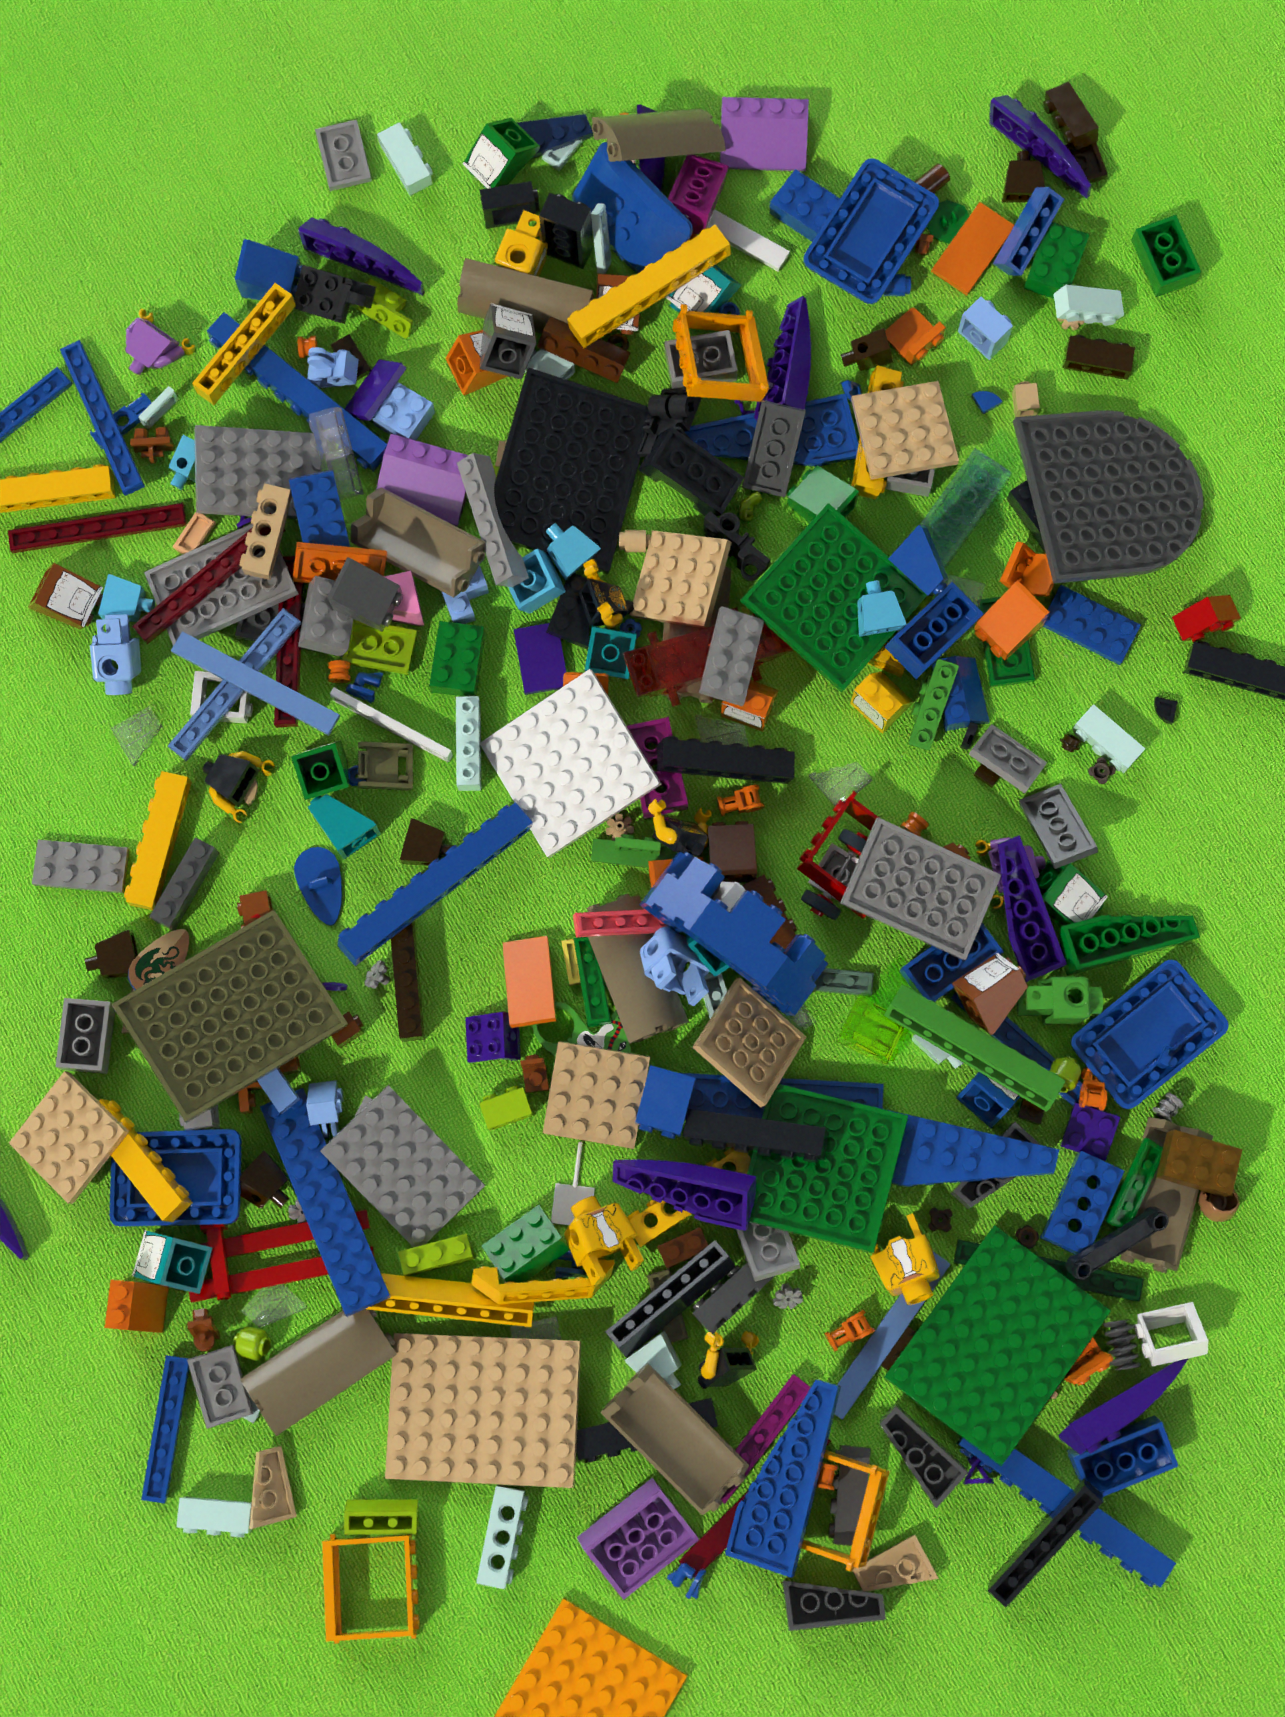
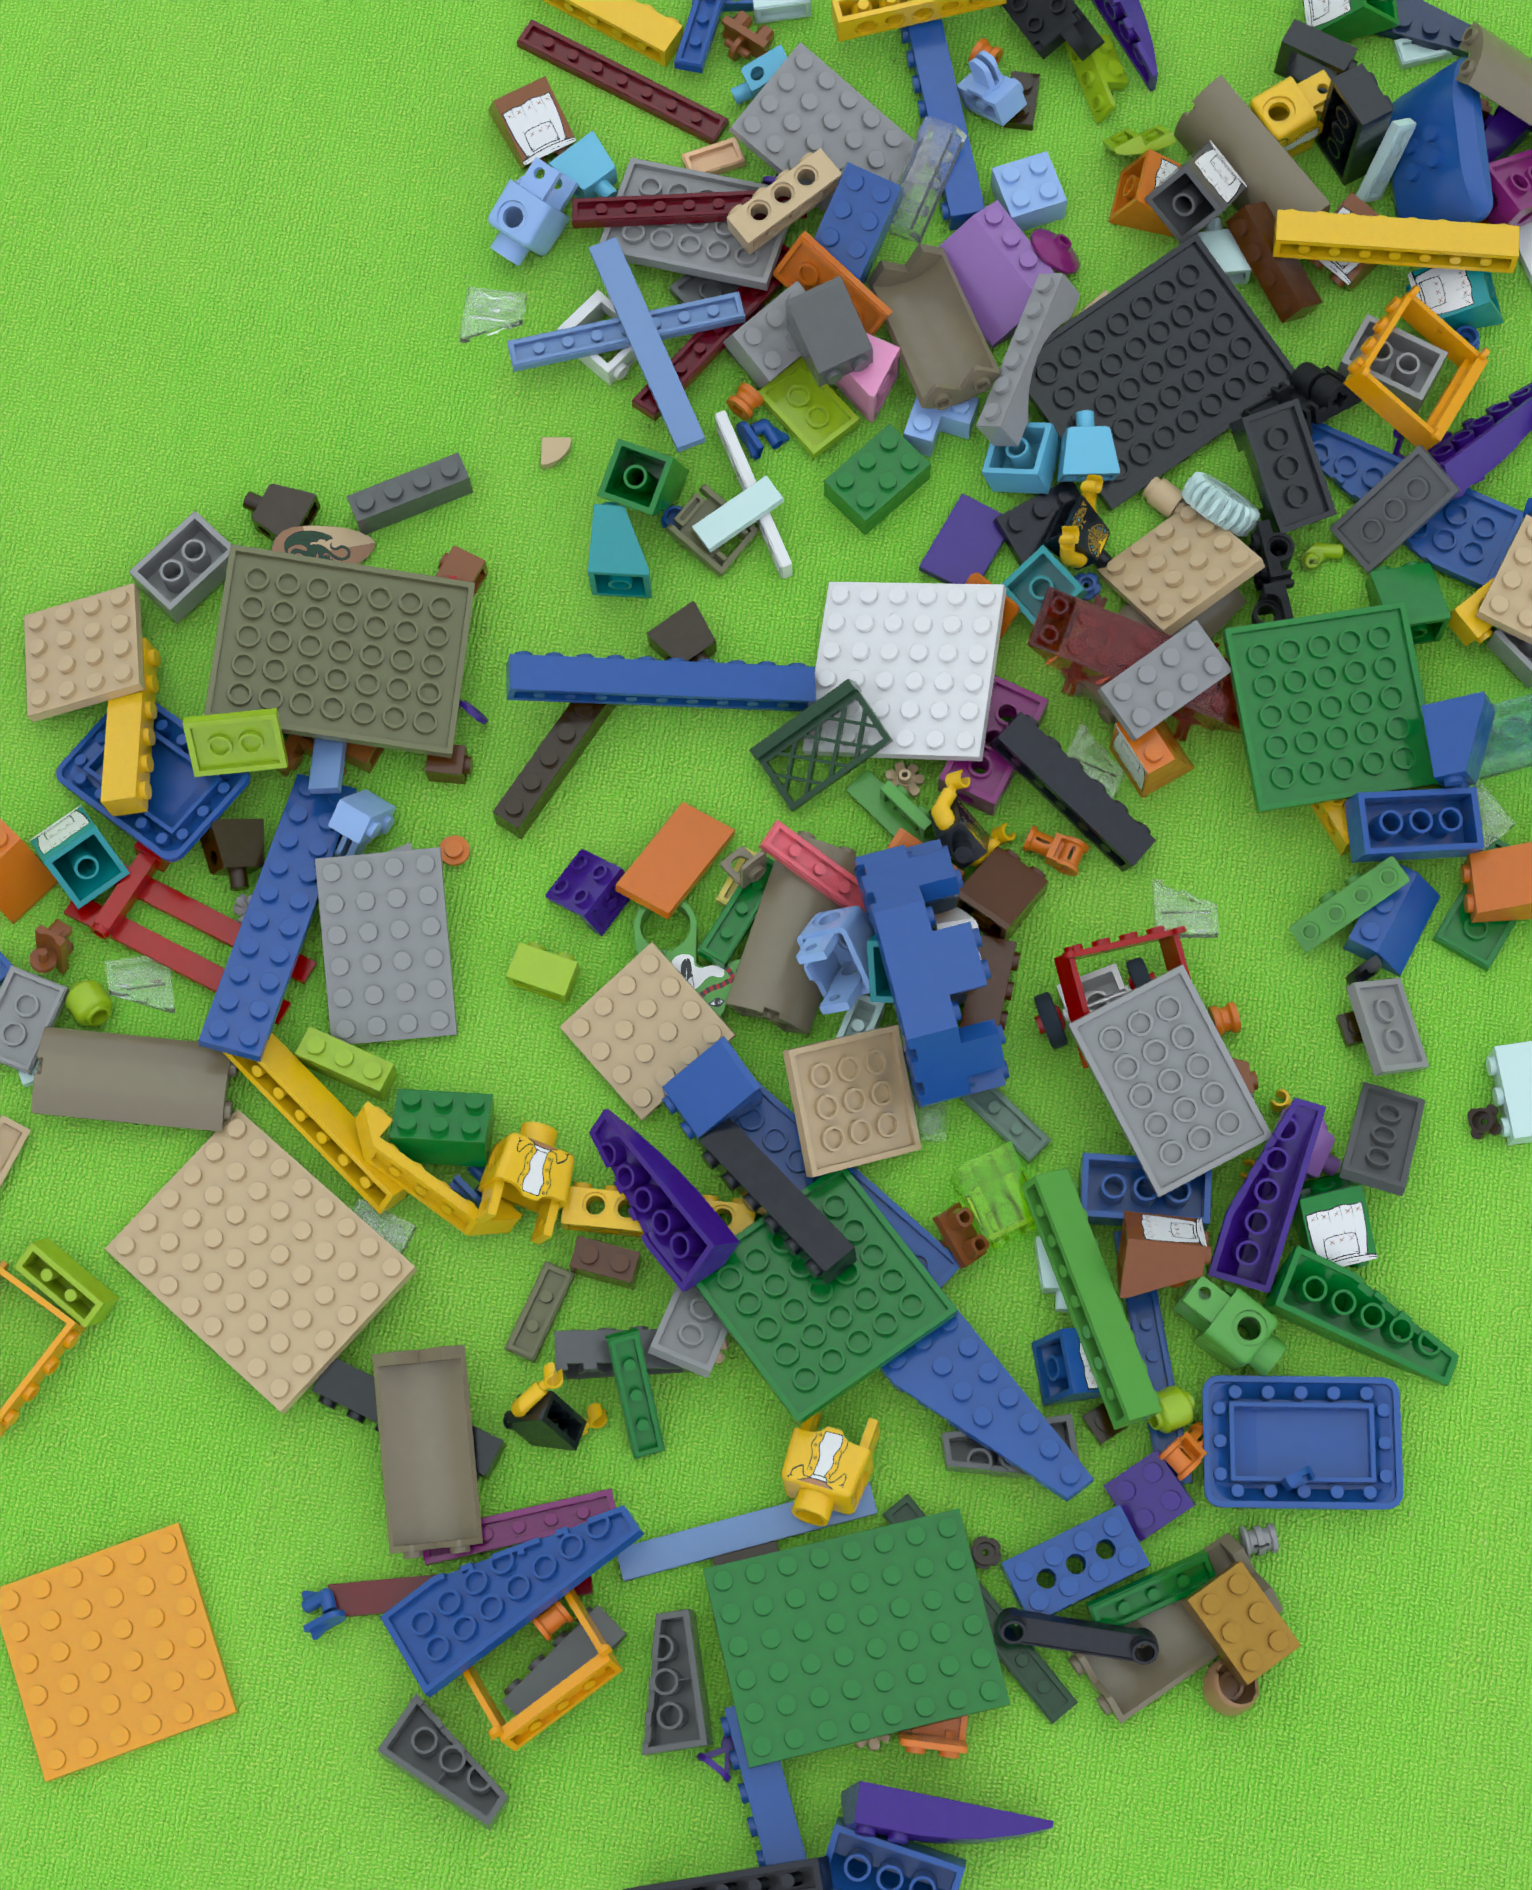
camera: 40 degrees right, 5 degrees down
light grey plate [32,840,129,893] -> none
yellow brick [124,771,192,911] -> none
black torso [203,751,275,823] -> none
blue shield [294,847,342,926] -> none
dark purple tile [344,359,406,421] -> none
light grey plant [364,960,390,989] -> none
light aqua brick [456,696,481,791] -> none
light aqua brick [476,1485,528,1589] -> none
dark orange bracket [520,1055,549,1093] -> none
white piece [551,1141,595,1225] -> none
medium lavender slope [577,1477,699,1600] -> none
black brick [605,1240,736,1358] -> none
dark brown plate [608,334,629,351] -> none
light aqua torso [625,1331,681,1389] -> none
light grey plant [773,1284,803,1309] -> none
orange connector [824,1310,875,1352] -> none
yellow slope [850,672,914,734] -> none
tan wing [852,1534,939,1592] -> none
medium azure torso [857,580,906,637] -> none
dark brown plate [928,1208,952,1232] -> none
dark brown plate [1060,733,1082,753] -> none
dark grey piece [1103,1319,1141,1370] -> none
white window [1134,1302,1208,1366] -> none
none -> lime plate [182,708,288,777]
none -> orange plate [439,835,470,866]
none -> green tile [605,1327,665,1459]
none -> light aqua tile [692,475,784,553]
none -> dark tan bracket [720,846,766,889]
none -> dark green fence [749,679,893,812]
none -> dark orange hips [932,1202,990,1269]
none -> magenta dish [1030,228,1080,275]
none -> lime slope [1102,124,1176,155]
none -> light aqua gear [1181,472,1260,537]

